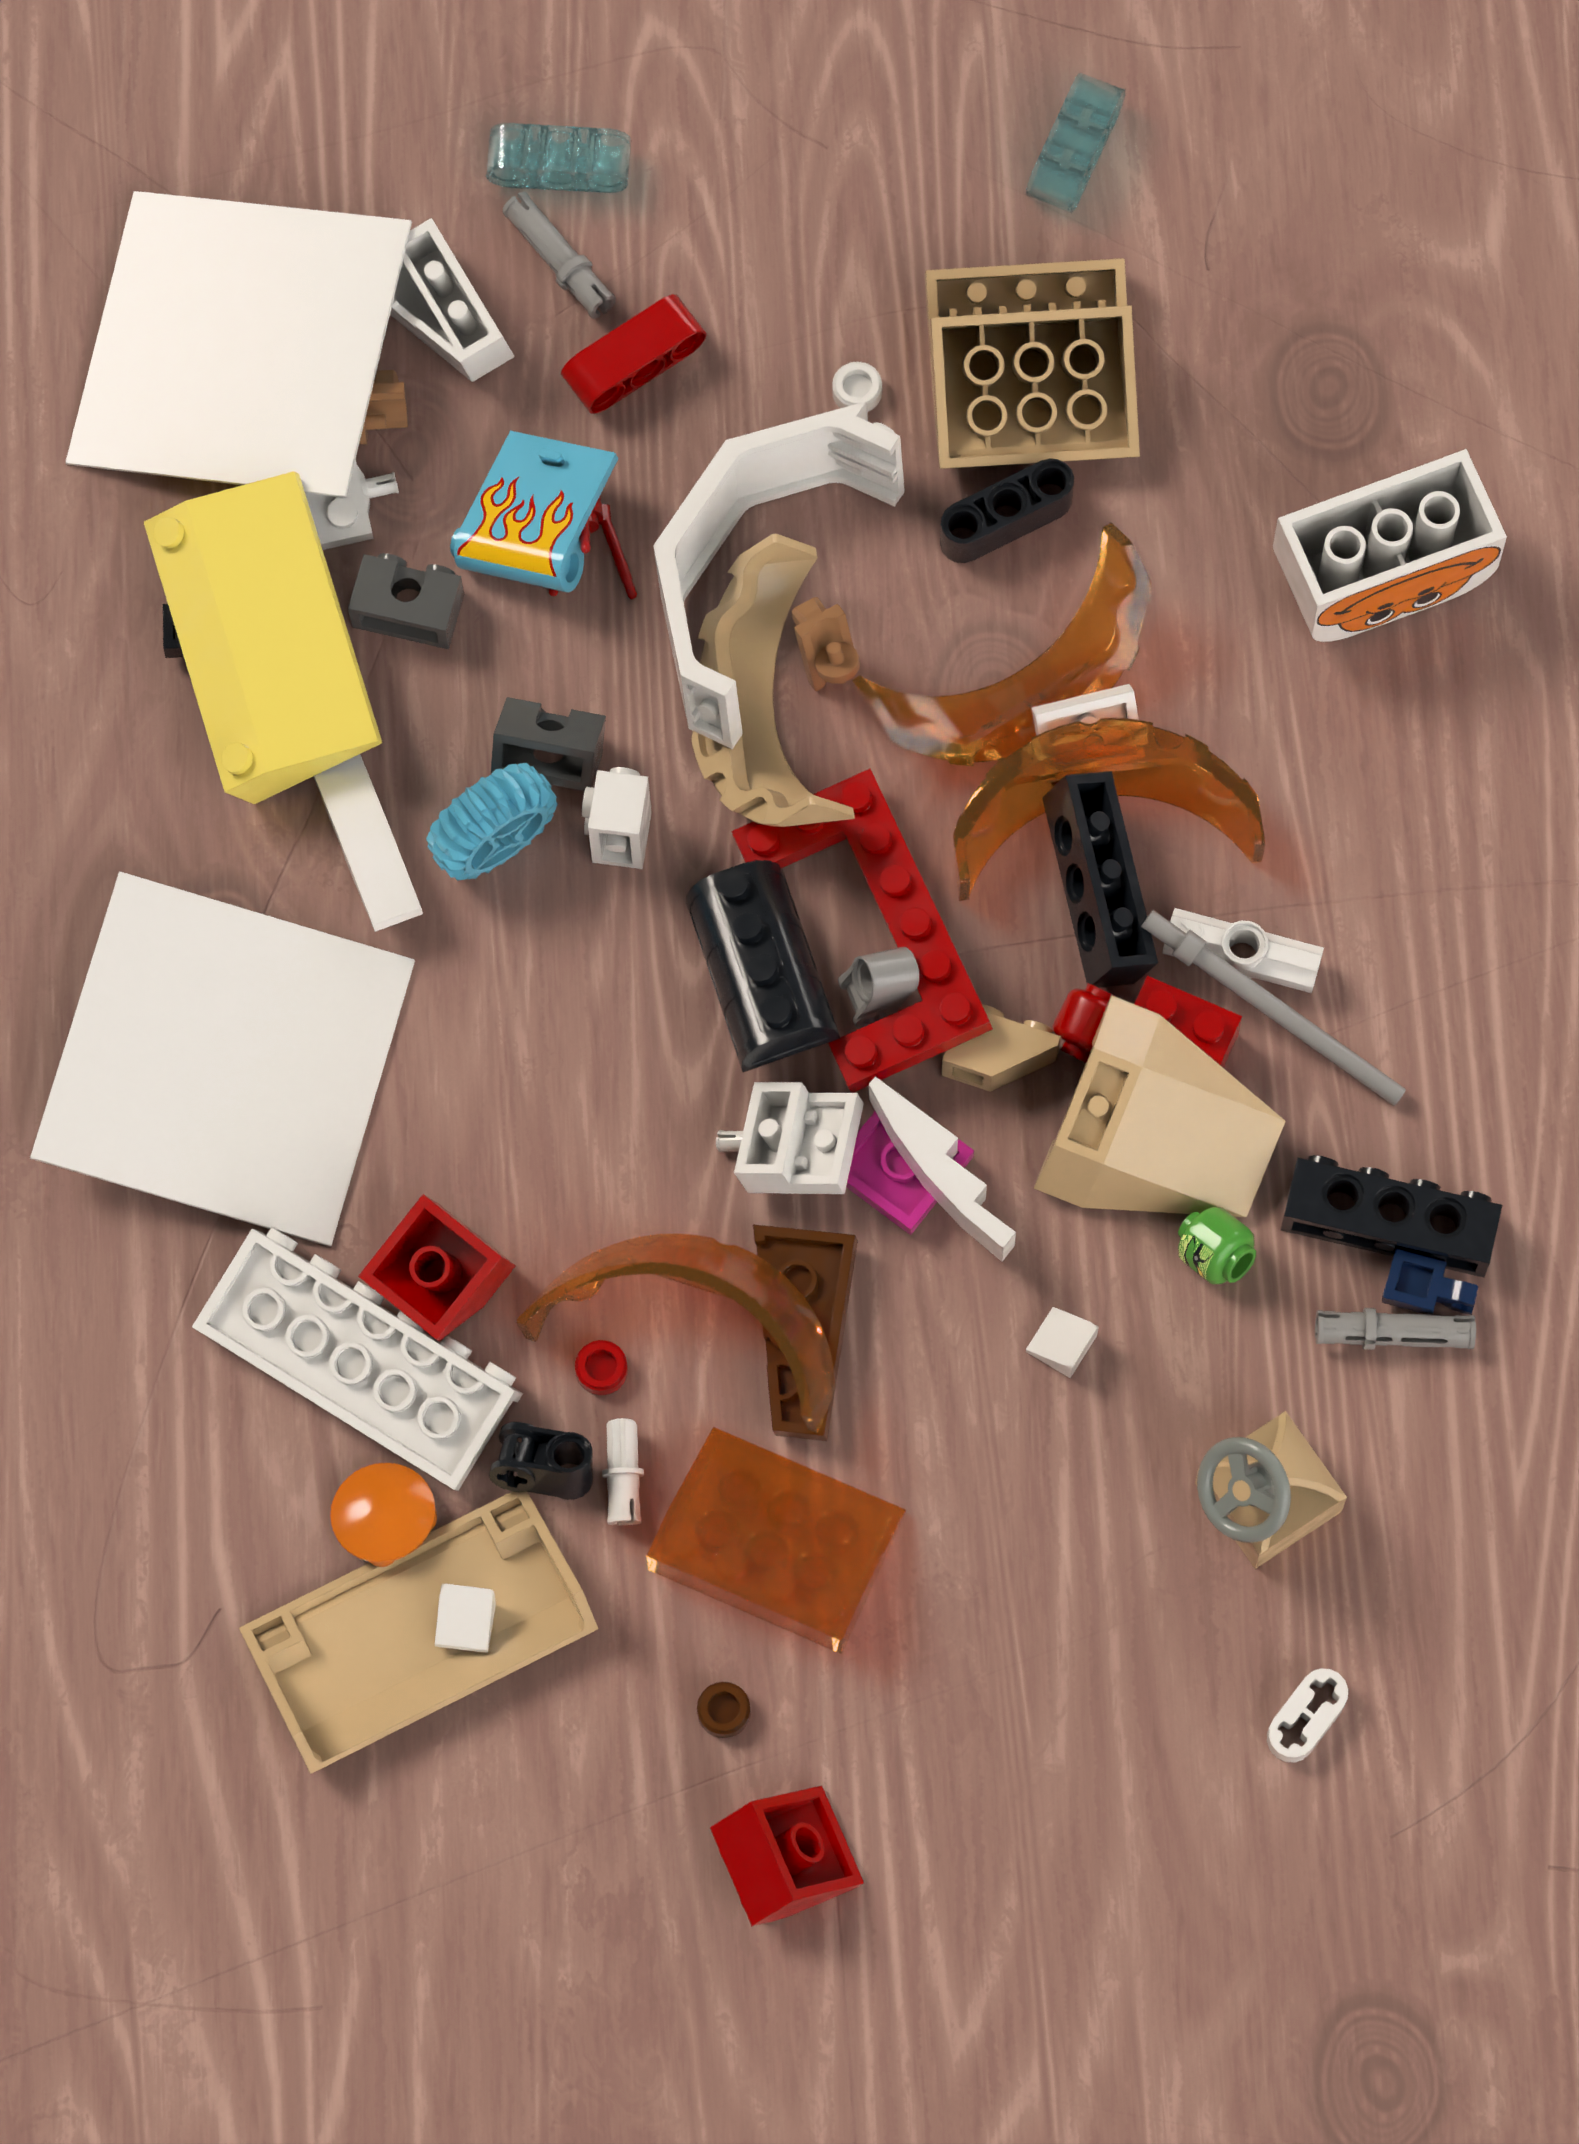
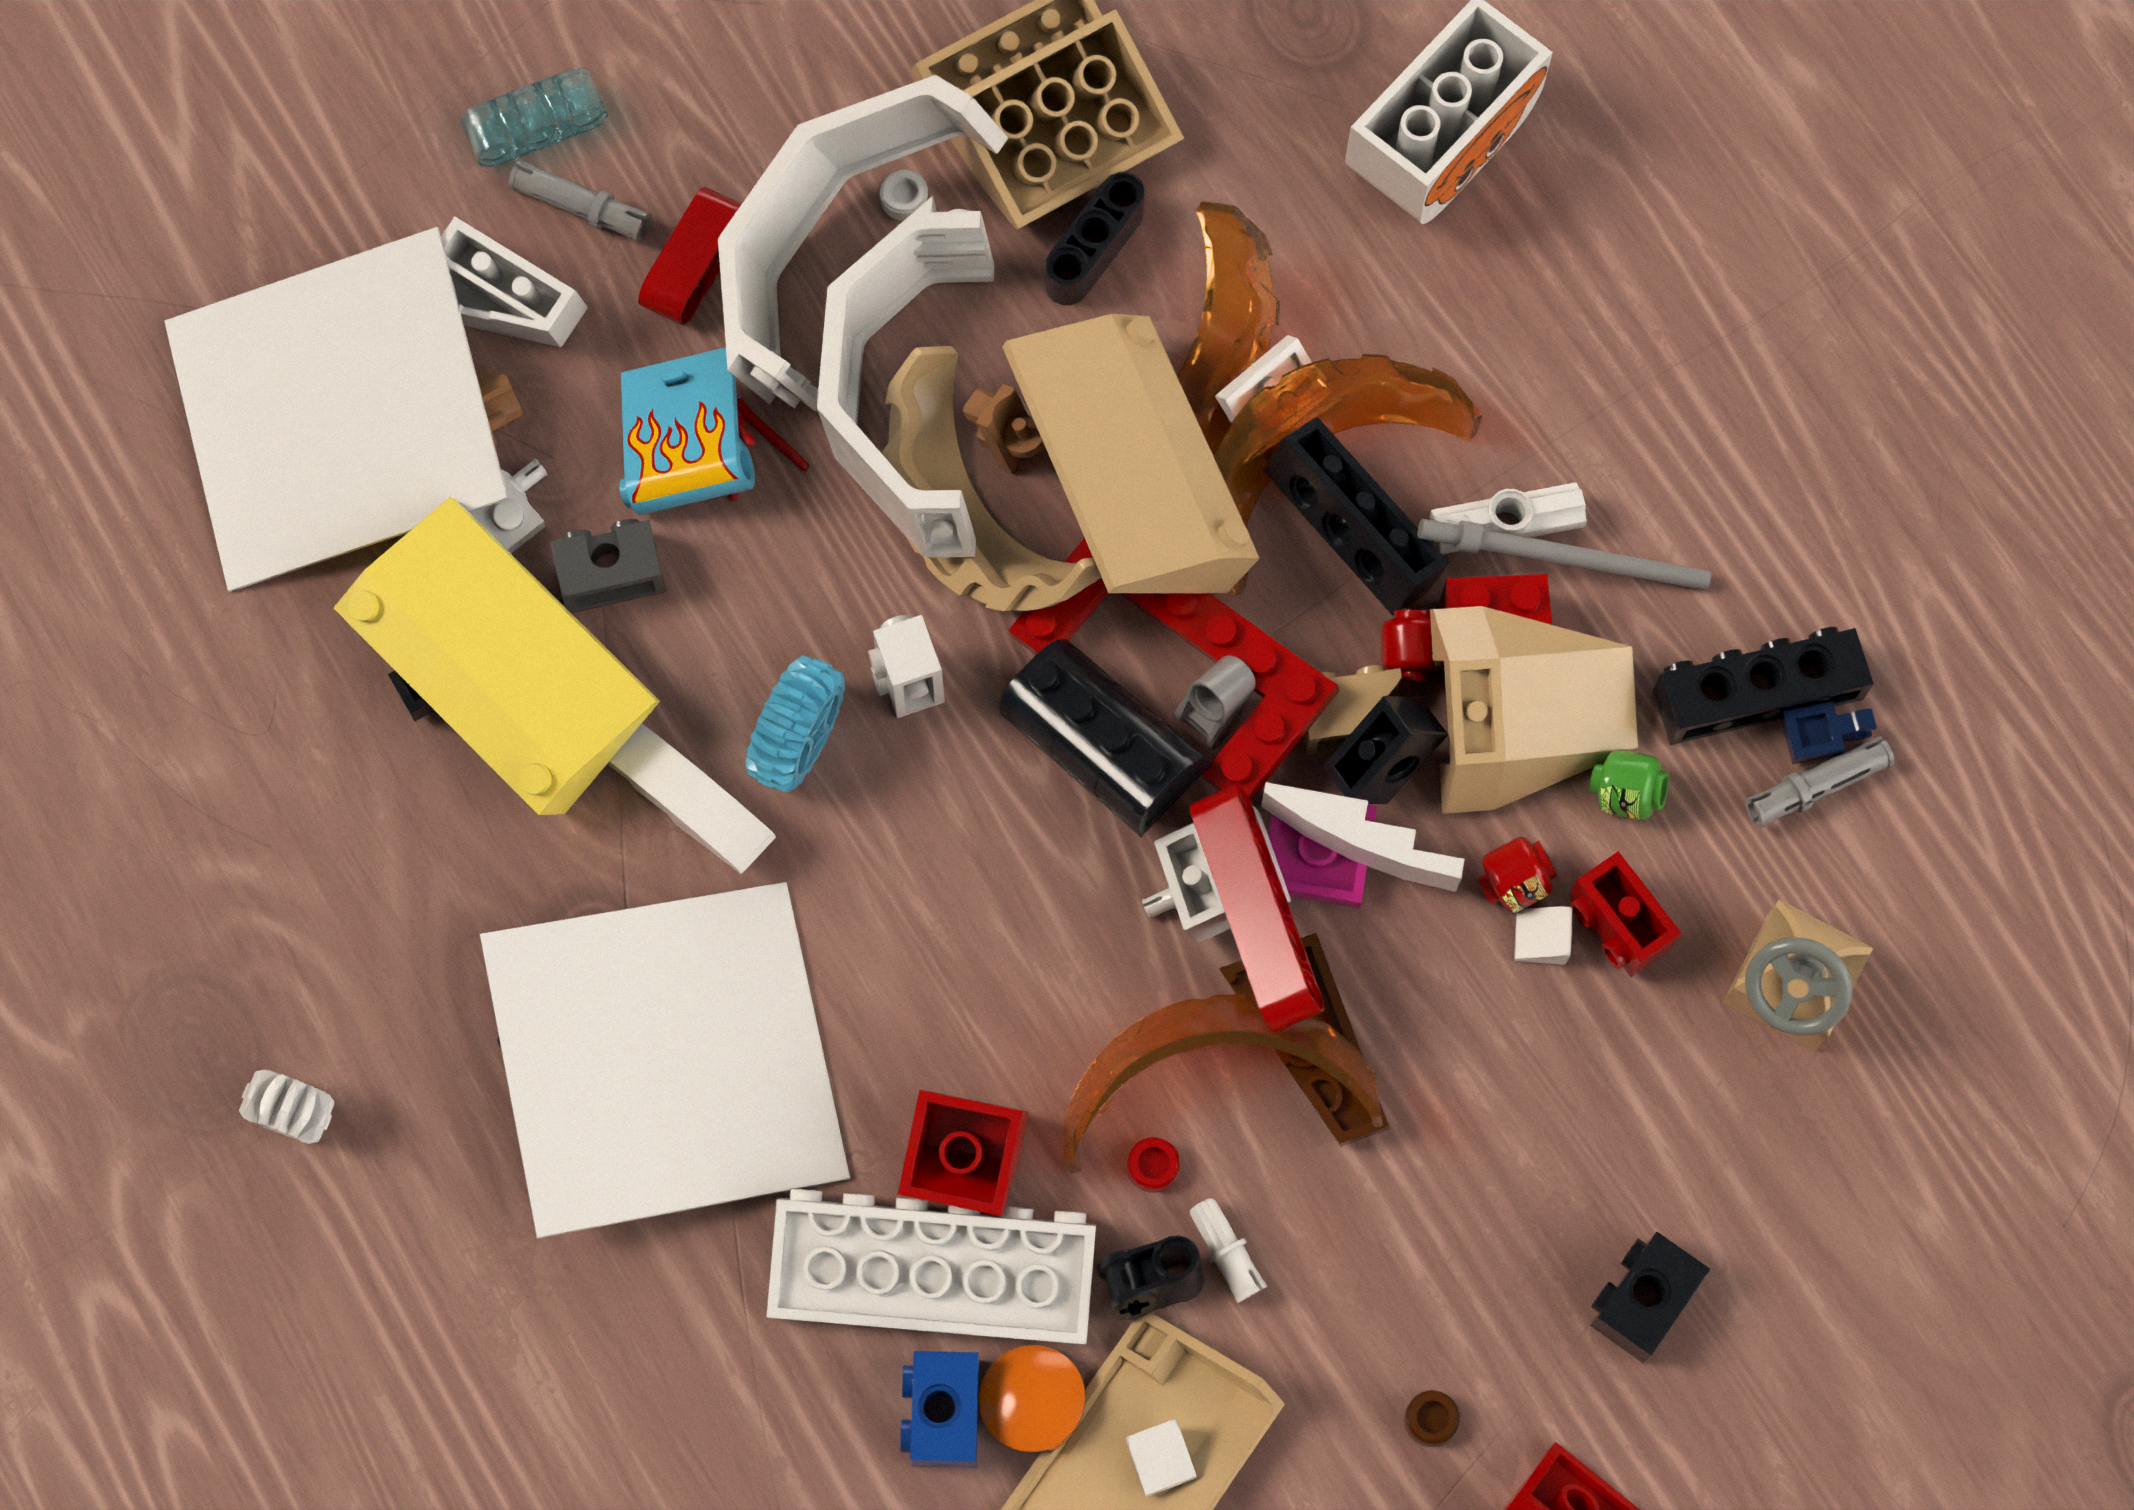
camera: 30 degrees left, 0 degrees up
dark grey brick [491,697,606,791] -> none
clear orange slope [646,1427,906,1654] -> none
white beam [1267,1668,1348,1762] -> none
none -> white panel [718,75,1008,412]
none -> blue brick [900,1351,980,1468]
none -> tan slope [1002,314,1260,593]
none -> beam [1190,783,1324,1032]
none -> black brick [1323,696,1448,804]
none -> red head [1477,837,1558,913]
none -> red brick [1569,851,1682,978]
none -> black brick [1590,1232,1710,1363]

